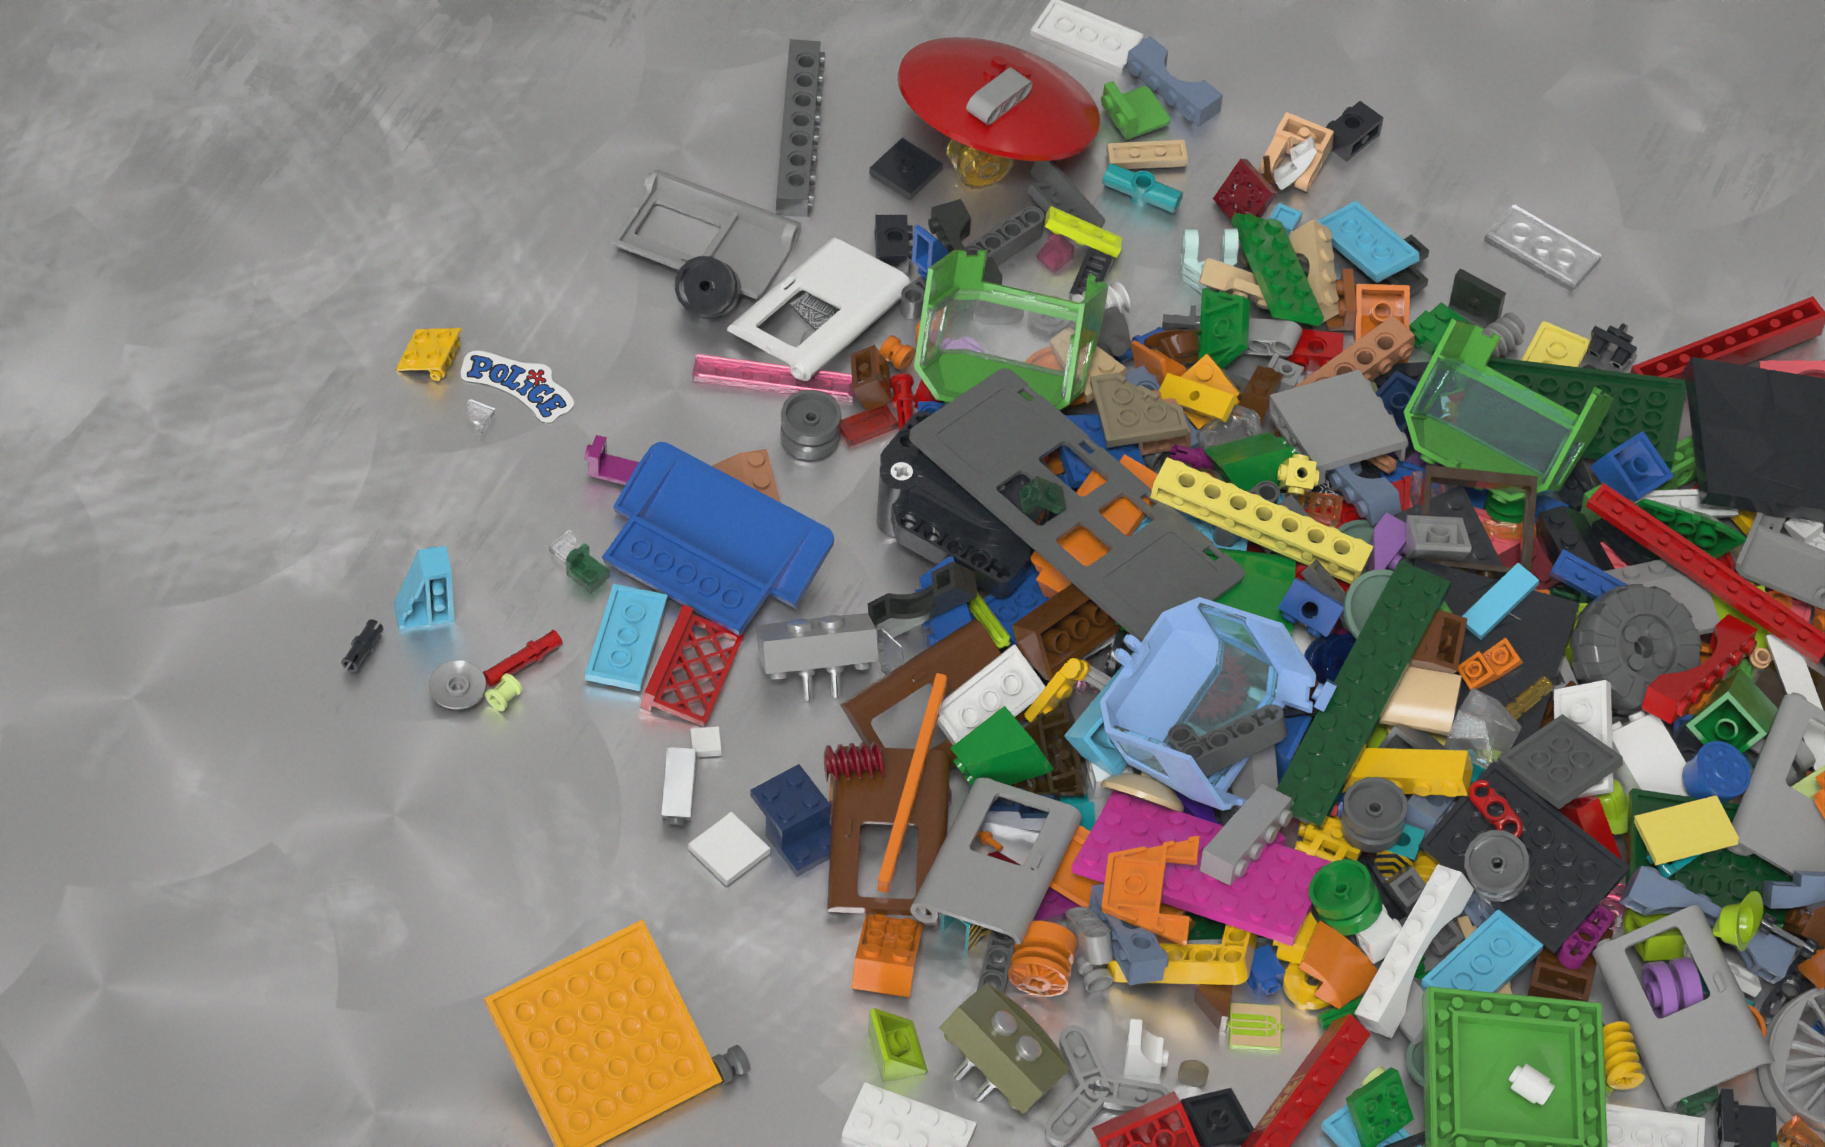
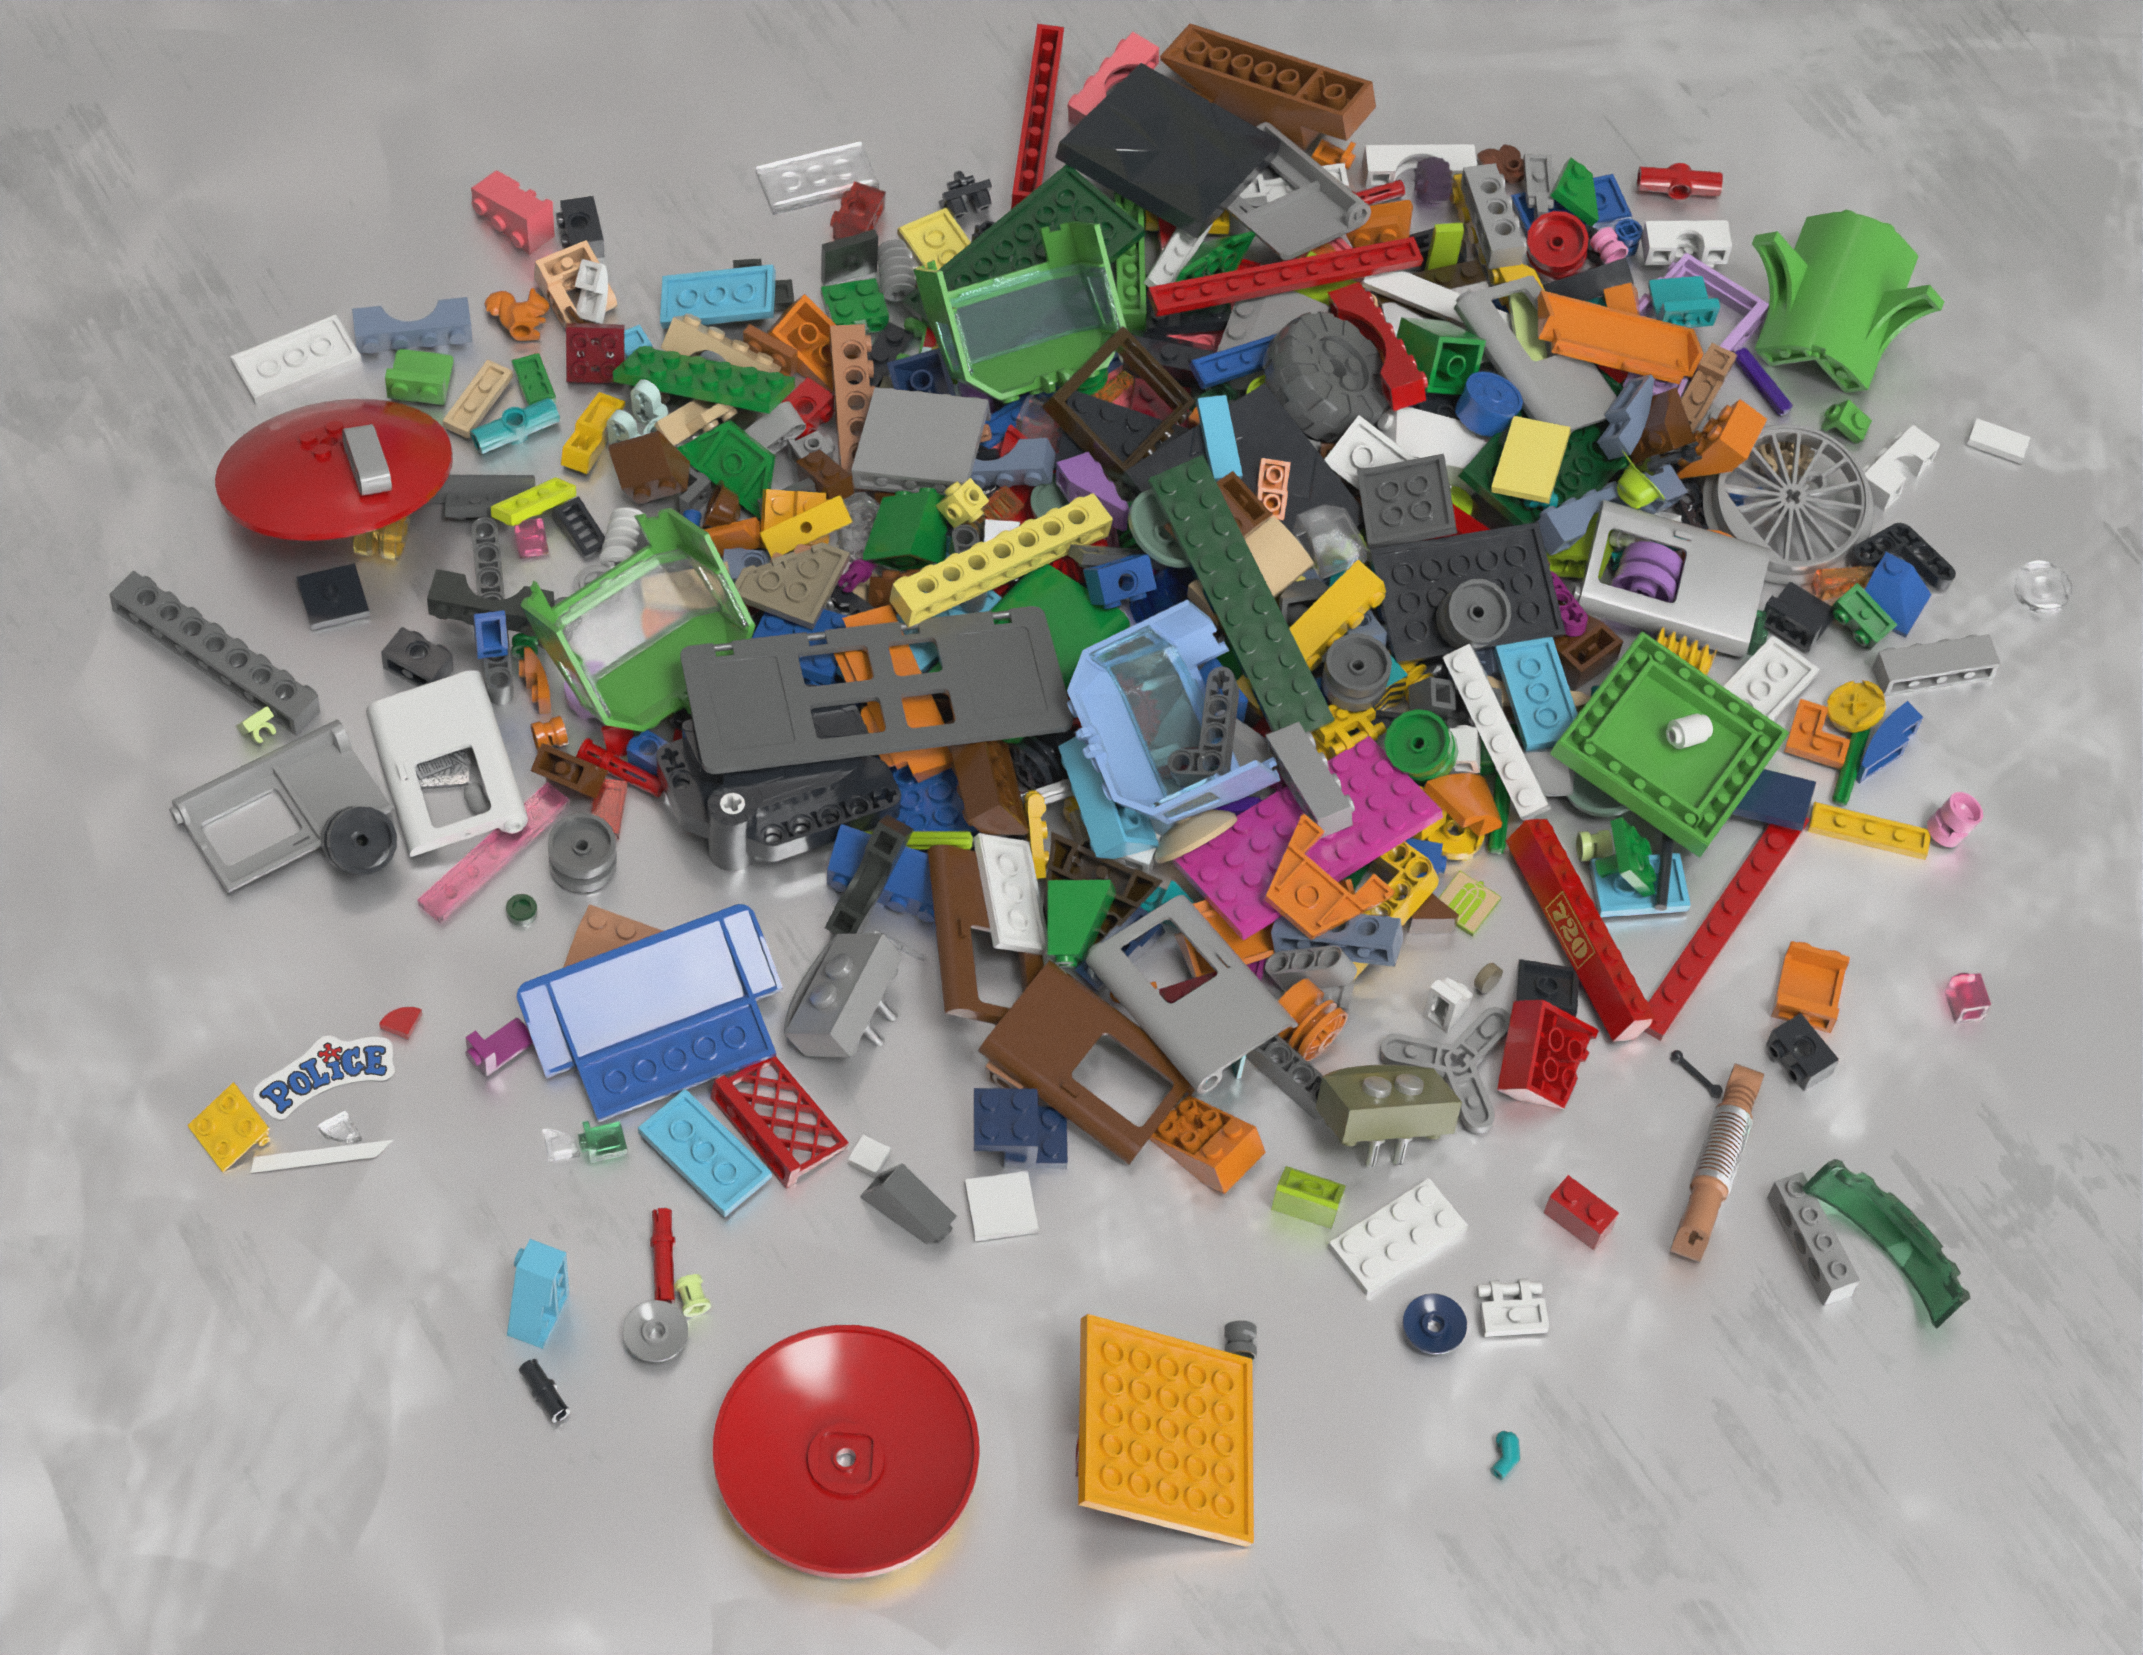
camera: 60 degrees left, 5 degrees up
dark red piece [823,741,885,782] -> none
orange tile [877,673,947,893] -> none
clear green bracket [1019,476,1066,514] -> none
medium blue plate [1311,679,1337,712] -> none
light grey slope [1406,515,1472,561] -> none
red piece [1469,780,1523,838] -> none
clear yellow axle [1504,676,1553,721] -> none
blue slope [1590,431,1674,501] -> none
none -> yellowish green tile [236,706,276,745]
none -> white sticker [251,1139,394,1173]
none -> red tile [379,1007,422,1040]
none -> coral wedge [471,170,555,255]
none -> orange animal [484,288,550,341]
none -> dark green tile [506,894,538,926]
none -> green plate [511,353,557,406]
none -> yellow slope [561,392,625,474]
none -> reddish brown slope [609,431,690,505]
none -> red dish [713,1325,980,1579]
none -> clear red brick [830,181,886,240]

